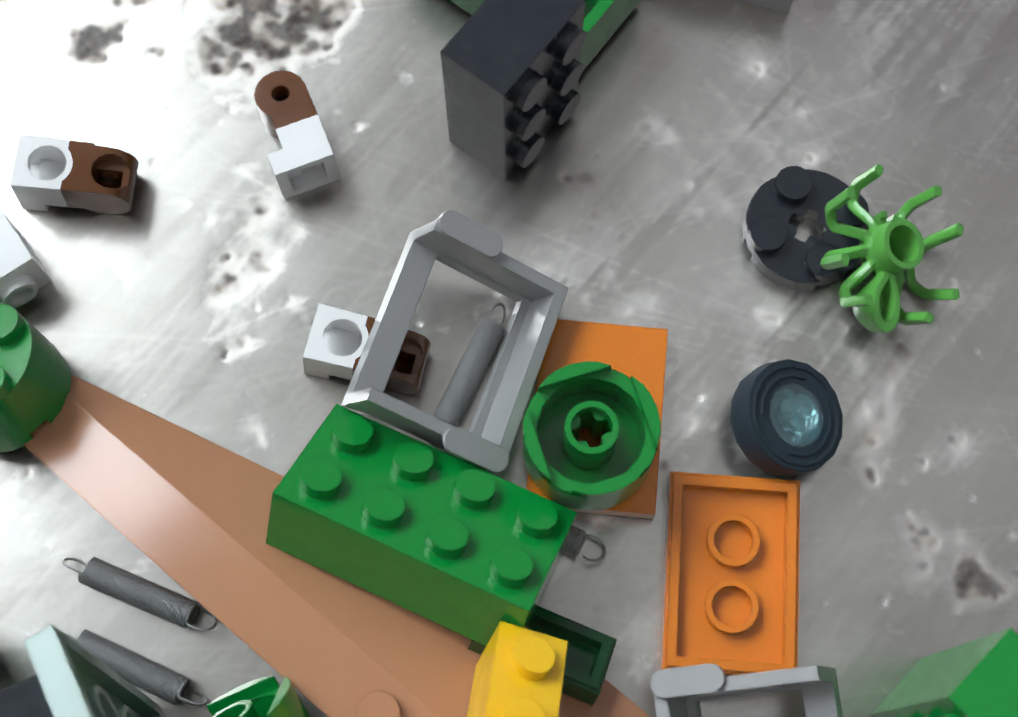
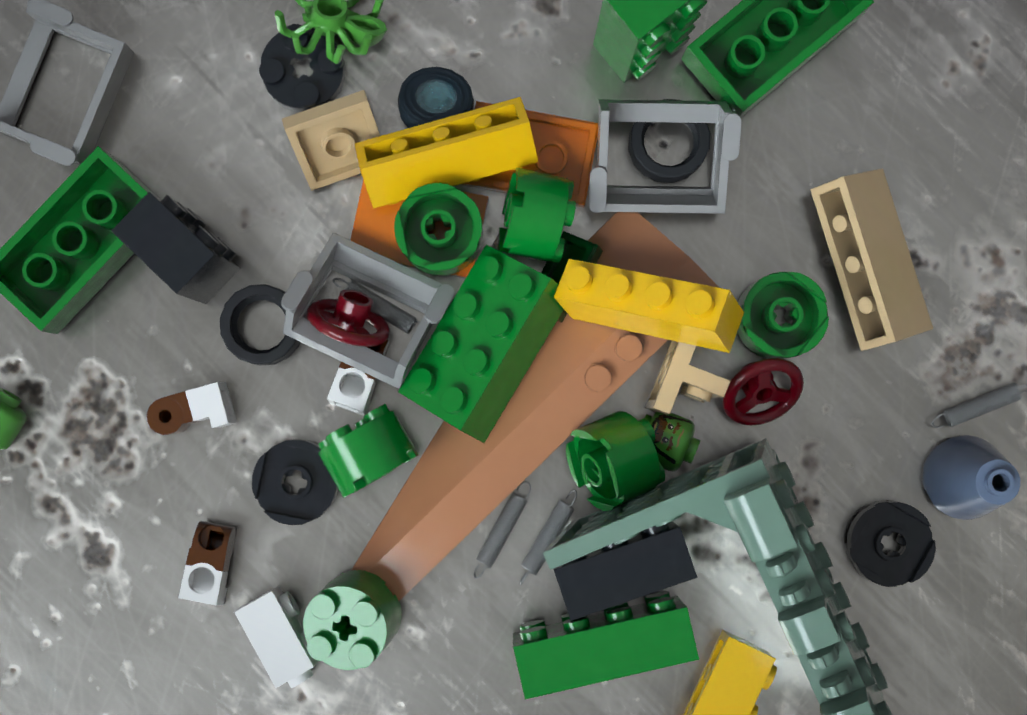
camera: 85 degrees left, 15 degrees up
none -> black tyre [220,284,300,365]
none -> black plate [252,440,338,525]
none -> tan bracket [282,90,380,191]
none -> dark red piece [307,290,390,347]
none -> green brick [318,404,419,498]
none -> yellow brick [354,97,538,209]
none -> green brick [498,167,576,263]

